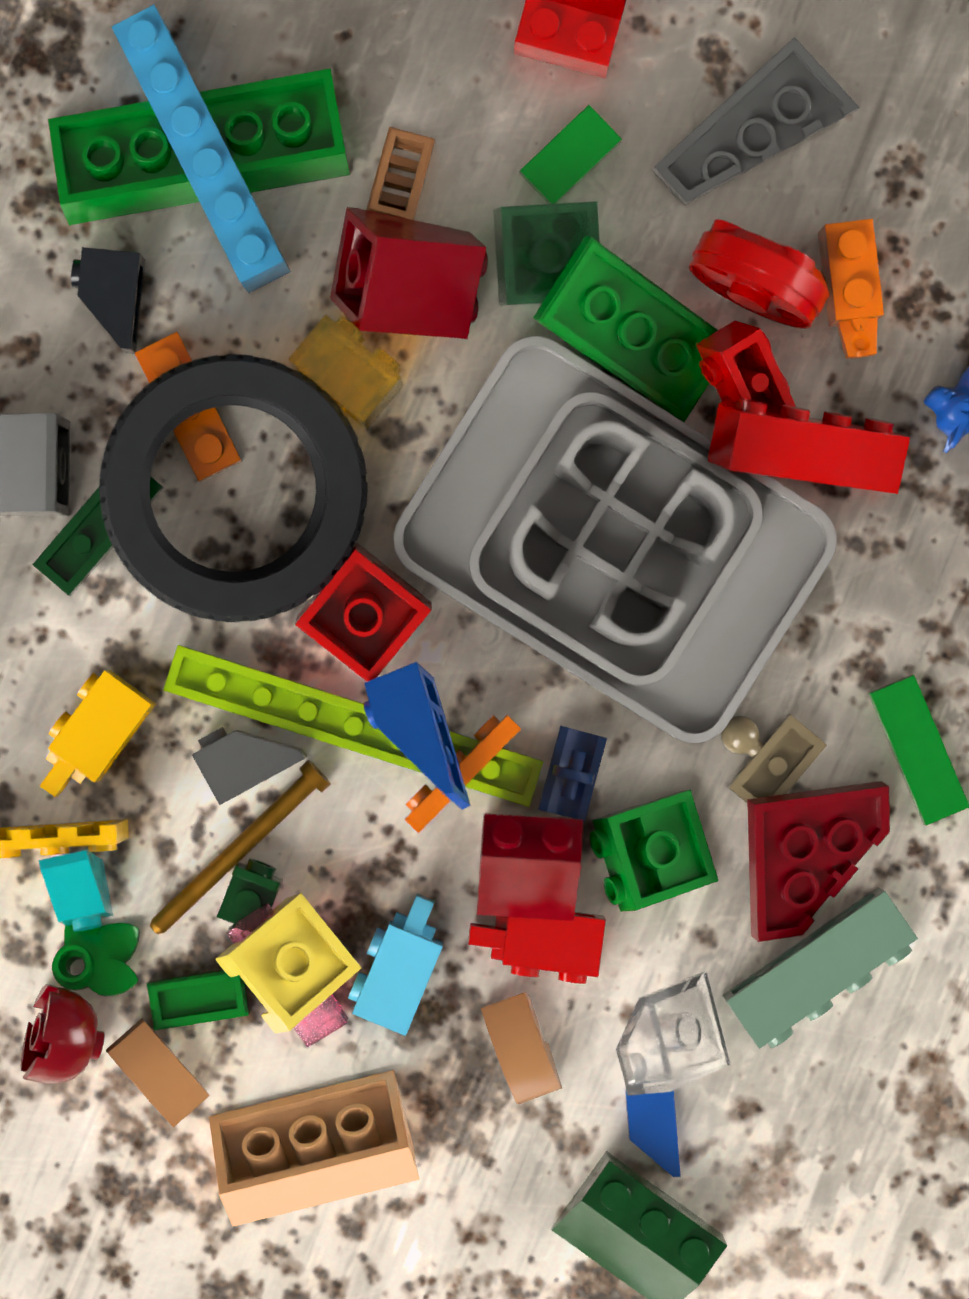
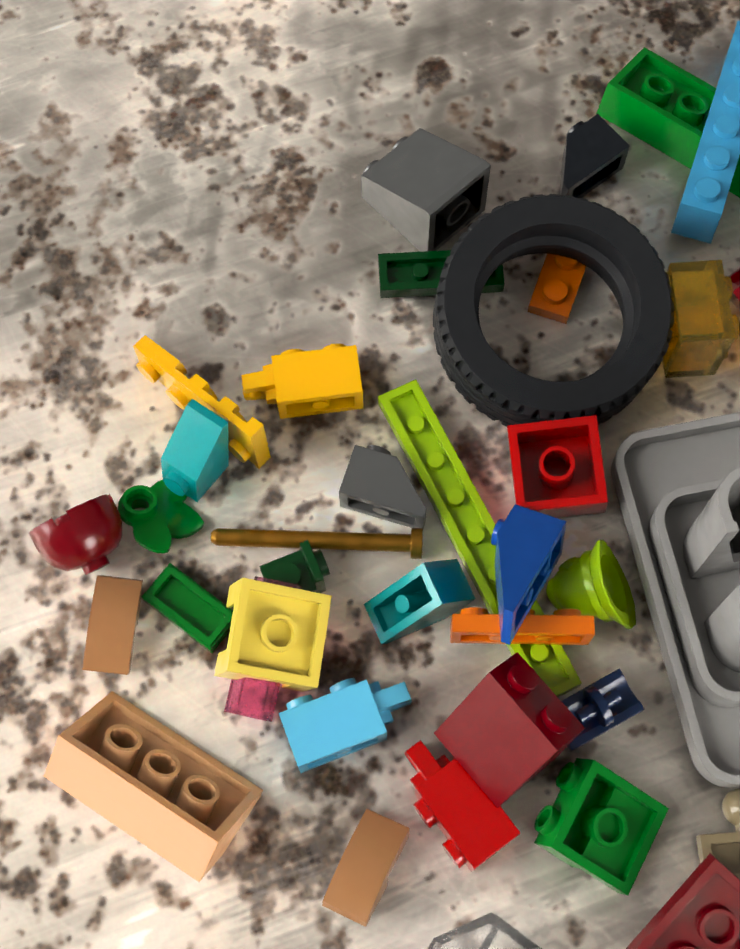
camera: 50 degrees right, 20 degrees down
none -> teal slope [364,559,476,645]
none -> lime piece [546,540,636,630]

